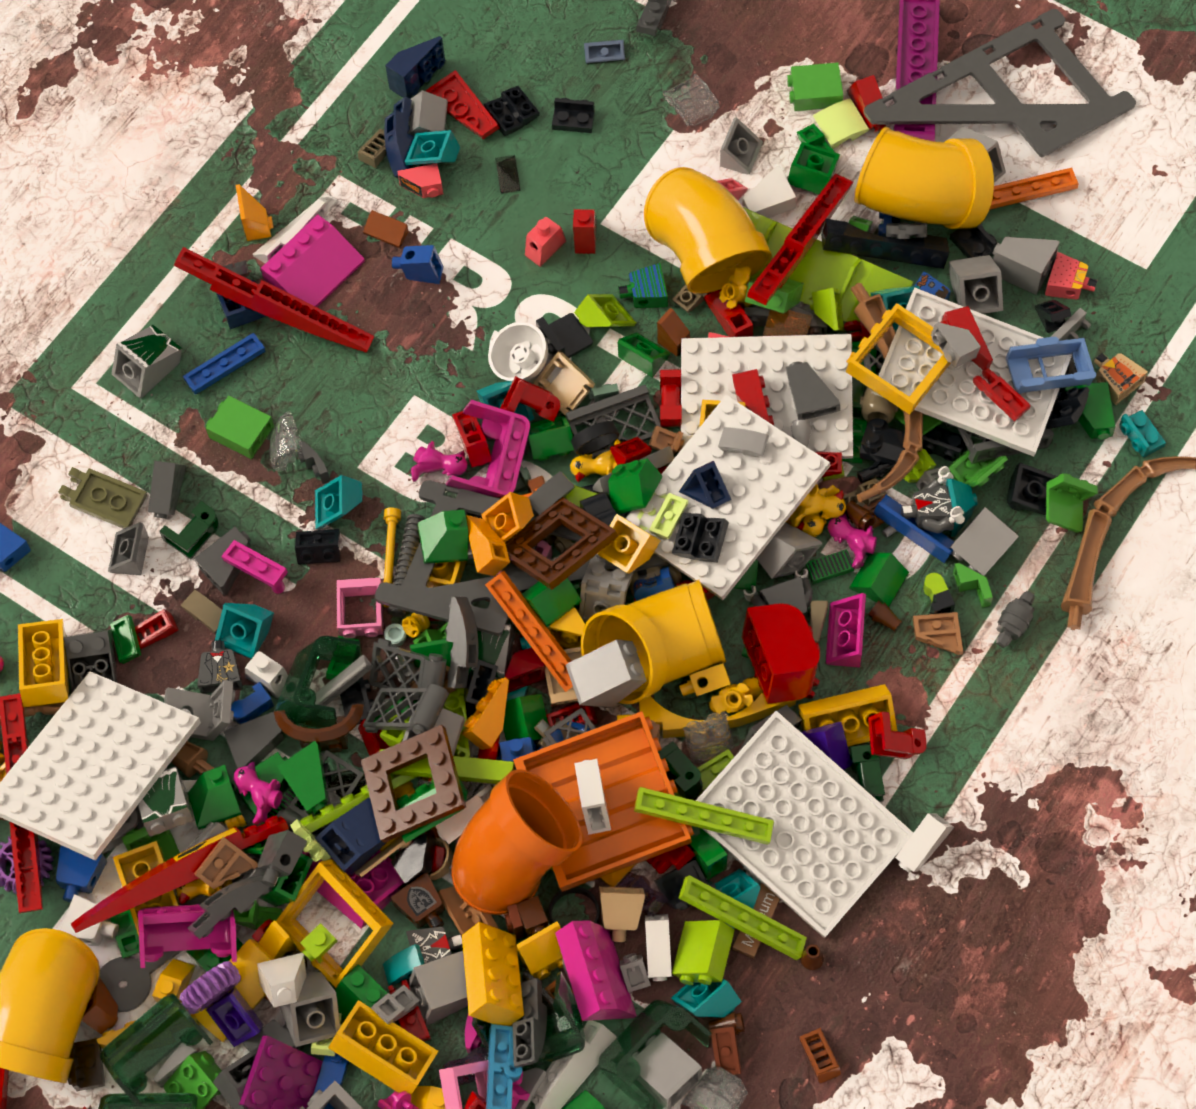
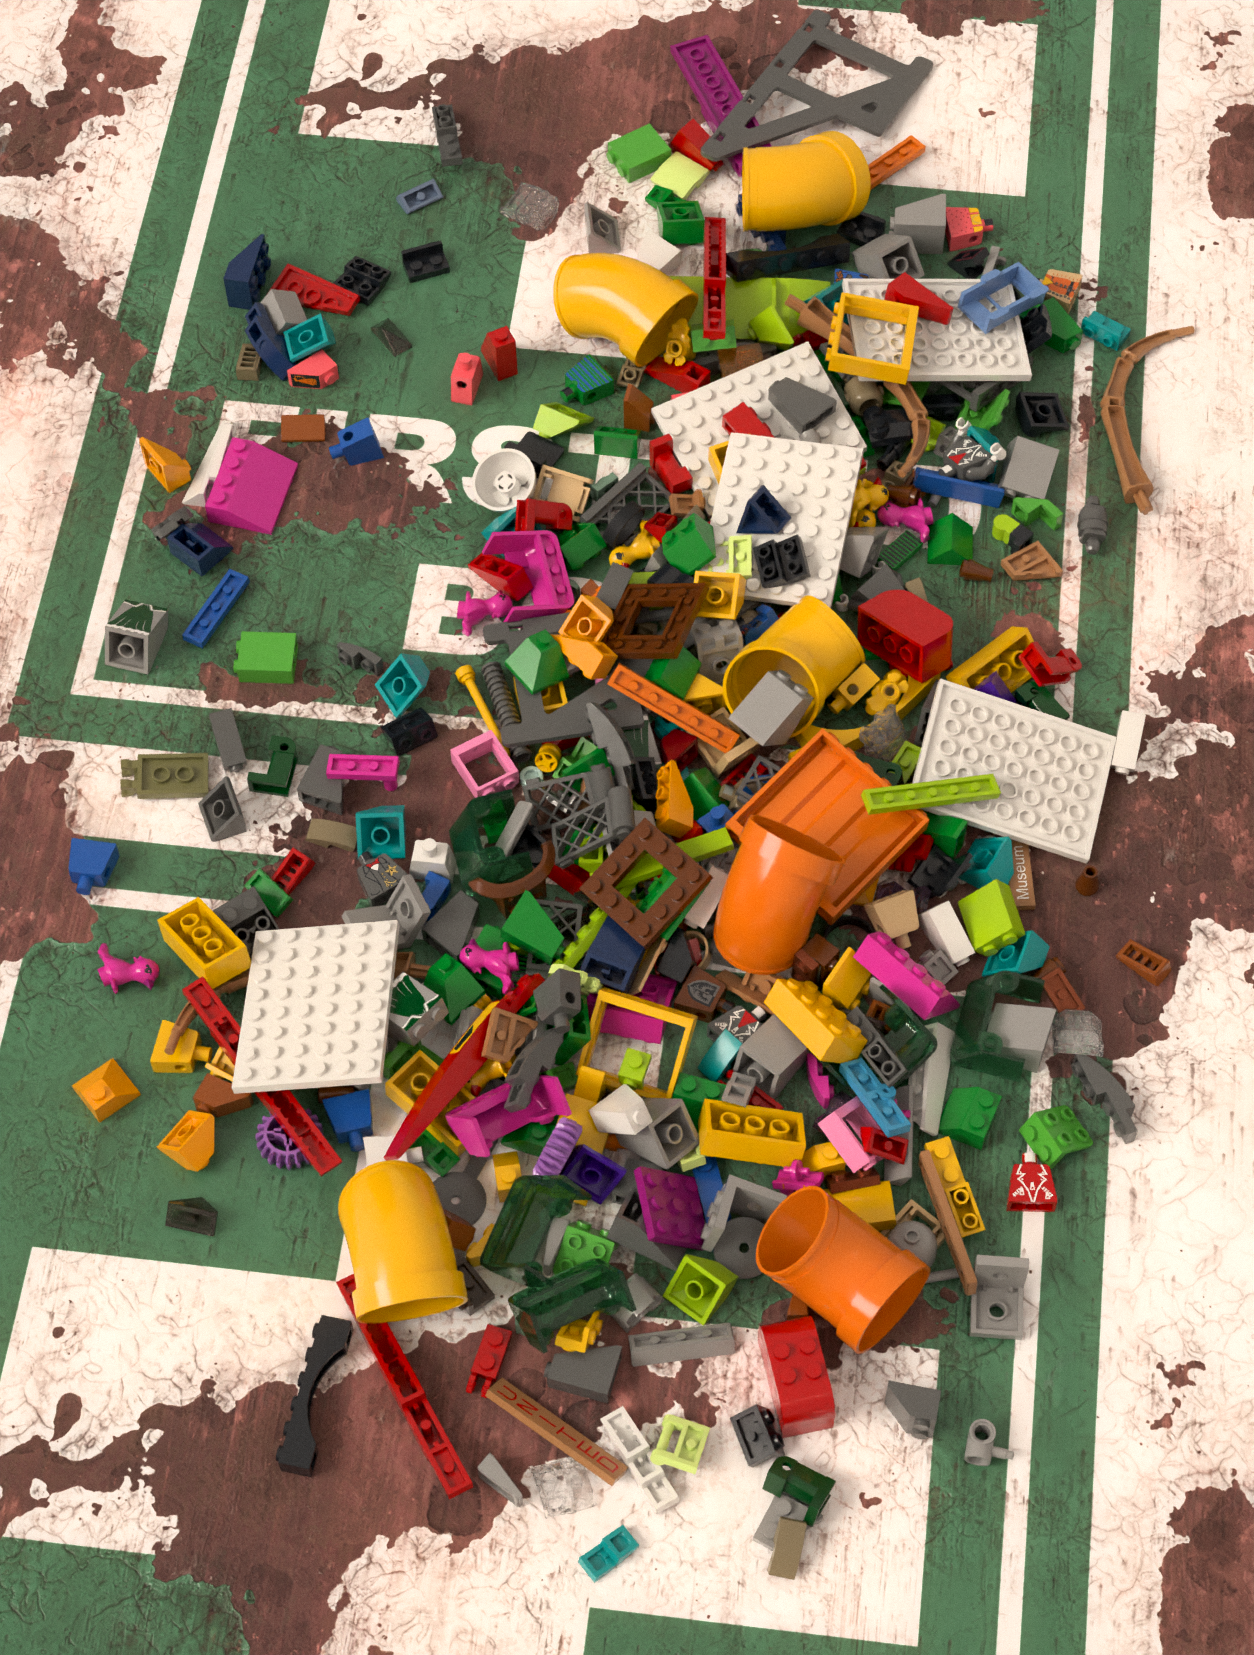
camera: 30 degrees left, 5 degrees down
red slope [174,247,374,353] -> none
red tile [251,919,273,942] -> none
clear slope [269,411,302,472] -> none
white slope [574,759,611,834] -> none
lime plate [679,875,807,960] -> none
light grey slope [718,427,769,456] -> none
dark pink slope [825,593,866,668] -> none
dark grey plate [886,222,927,239] -> none
light grey slope [931,322,981,368] -> none
red hinge [973,368,1031,422] -> none
bright green bracket [1046,474,1098,533] -> none

